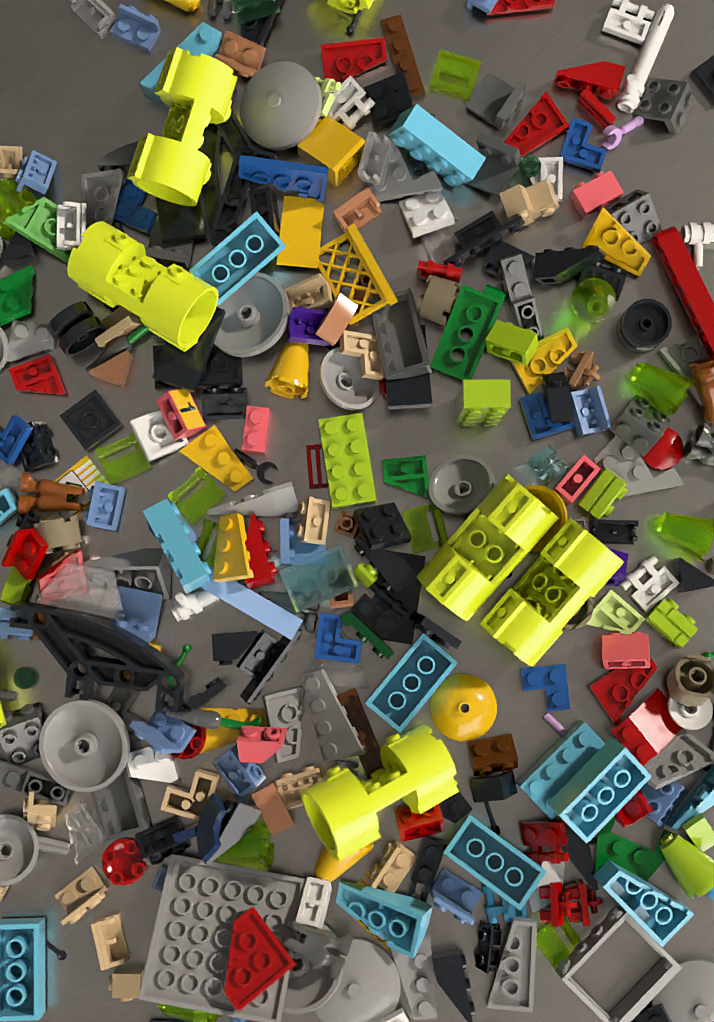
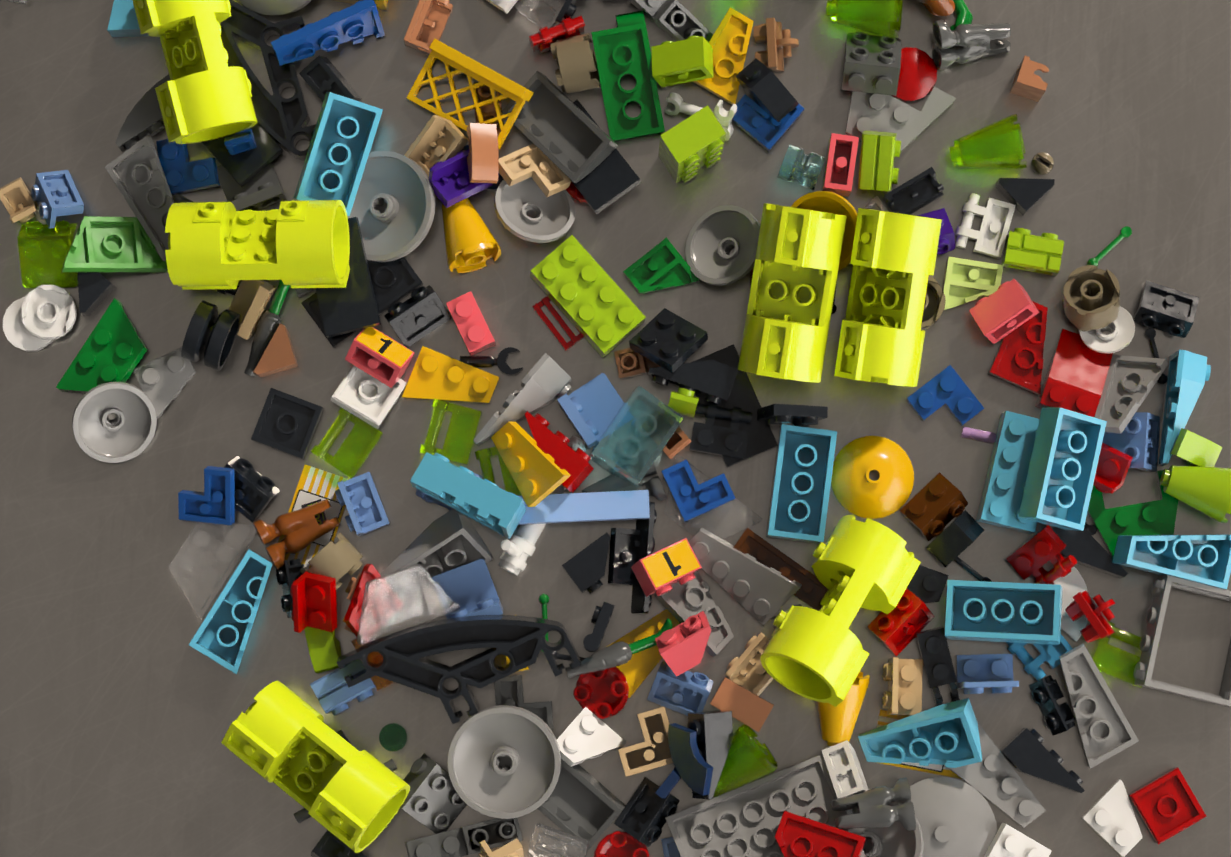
camera: 30 degrees left, 0 degrees up
red wing [8,353,66,395] -> none
white hinge [56,201,86,251] -> none
medium blue bracket [129,706,197,754] -> none
yellow sticker [277,196,325,268] -> none
tan bracket [295,496,331,545] -> none
dark green plate [341,611,394,659] -> none
clear neon green plate [402,503,449,554] -> none
red hips [564,879,603,926] -> none
medium blue bracket [570,385,612,437] -> none
none -> blue slope [224,129,257,155]
none -> brick [631,538,702,597]
none -> white bar [664,92,737,141]

